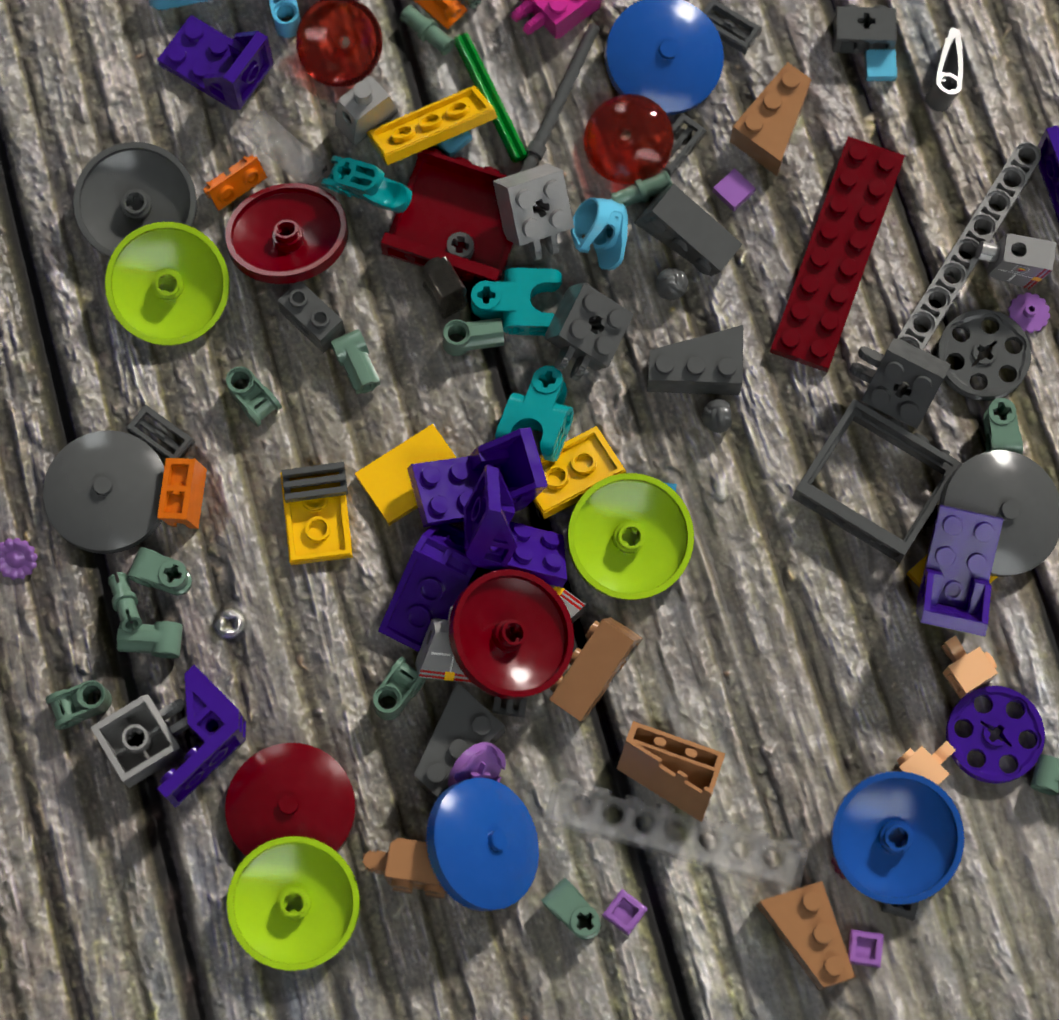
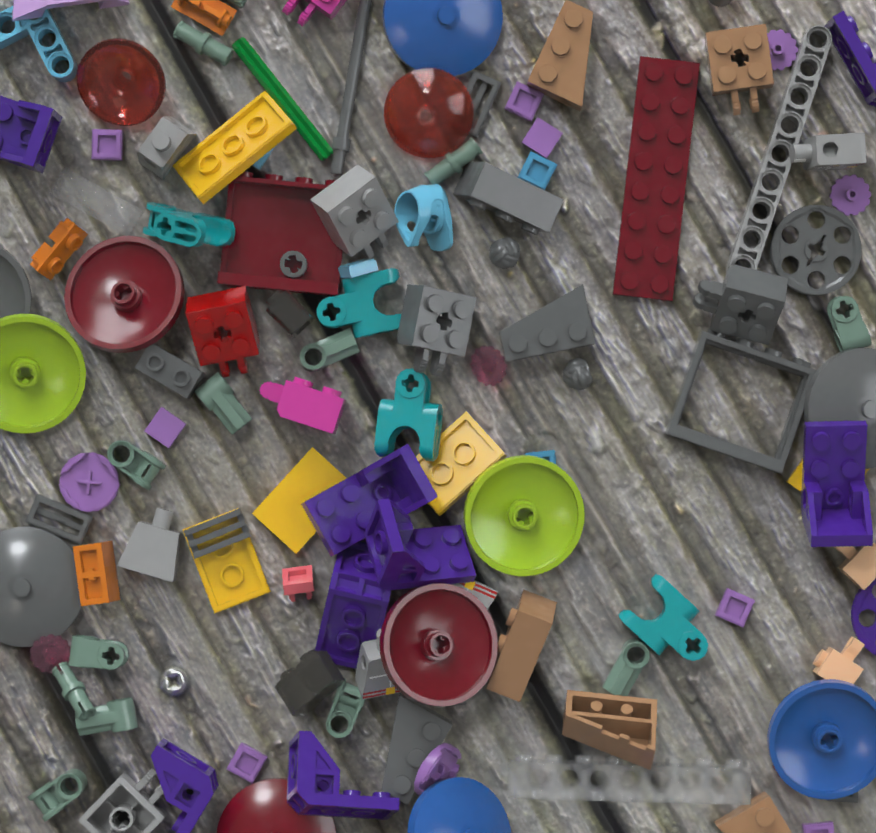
camera: 10 degrees left, 15 degrees up
none -> clear pink piece [30,634,71,673]
none -> medium lavender tile [59,452,120,512]
none -> medium lavender tile [91,129,124,161]
none -> light grey torso [117,507,182,582]
none -> medium lavender tile [144,407,186,448]
none -> red hinge [185,286,260,378]
none -> medium lavender tile [227,742,268,784]
none -> dark pink hinge [259,377,346,434]
none -> clear smoke brick [275,649,345,716]
none -> coral tile [282,565,314,602]
none -> dark purple bracket [287,731,400,820]
none -> medium azure tile [338,259,378,278]
none -> clear pink piece [470,345,507,386]
none -> medium lavender tile [504,81,544,122]
none -> dark azure tile [517,151,557,190]
none -> sand green piece [602,638,650,696]
none -> teal piece [618,574,708,661]
none -> medium nougat hinge [704,24,774,115]
none -> medium lavender tile [715,588,755,627]
none -> medium lavender piece [767,29,798,71]

